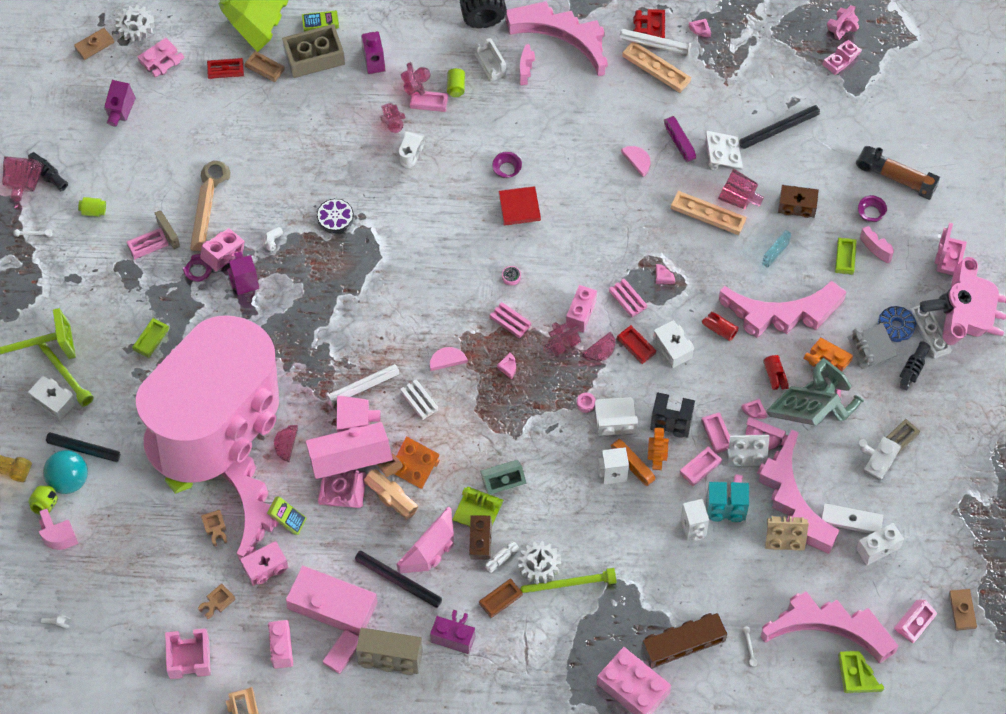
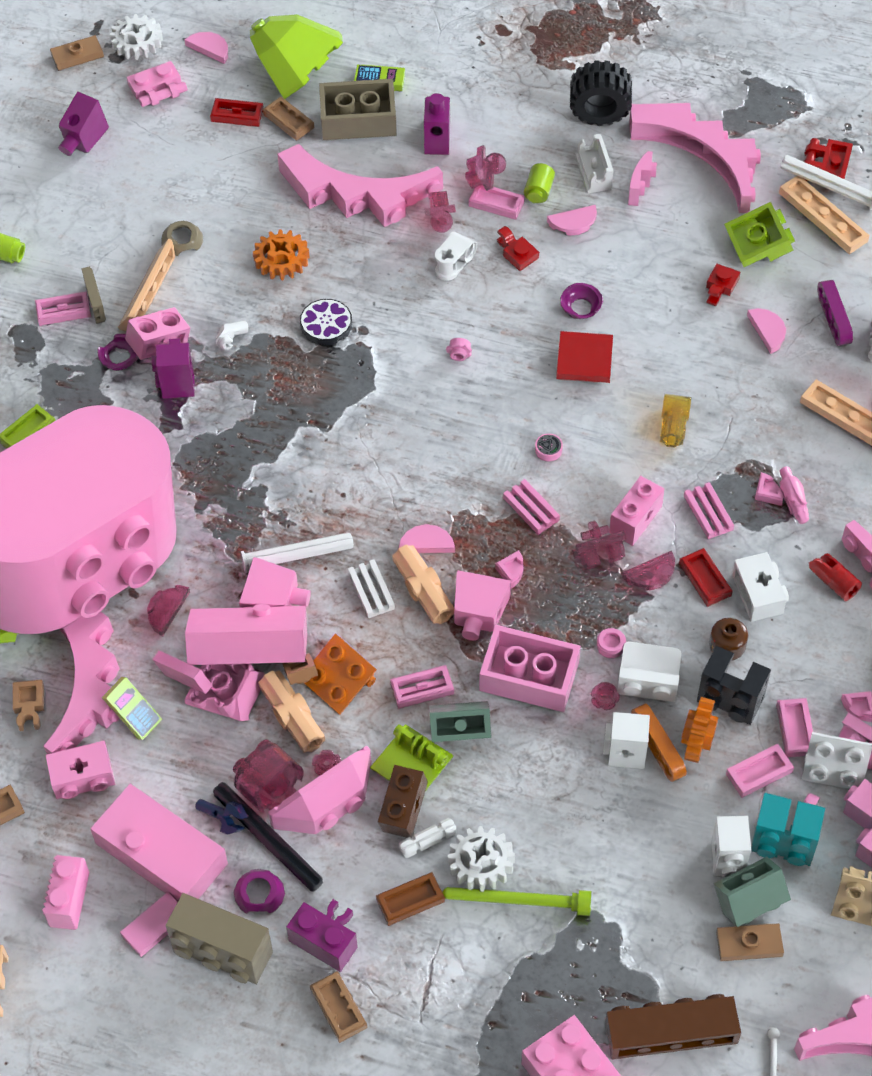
camera: 15 degrees right, 5 degrees down
none -> bright pink tile [152,651,212,694]
none -> bright pink tile [185,32,228,64]
none -> dark blue bar [195,799,248,835]
none -> clear pink brick [233,739,304,813]
none -> magenta piece [233,869,285,914]
none -> orange gear [253,229,310,280]
none -> bright pink arch [277,144,443,227]
none -> medium nougat plate [310,971,368,1043]
none -> clear pink plate [312,750,341,776]
none -> bright pink tile [390,665,454,709]
none -> light nougat piece [392,544,454,624]
none -> bright pink plate [446,338,472,361]
none -> bright pink torso [454,570,511,641]
none -> bright pink brick [479,625,581,712]
none -> red plate [497,226,540,271]
none -> bright pink tile [547,205,597,236]
none -> clear pink plate [591,682,620,710]
none -> clear yellow piece [660,394,692,448]
none -> red plate [706,263,741,306]
none -> reddish brown head [709,618,749,660]
none -> sand green brick [713,857,791,927]
none -> medium nougat plate [716,923,784,961]
none -> lime plate [724,202,796,267]
none -> bright pink piece [779,466,809,524]

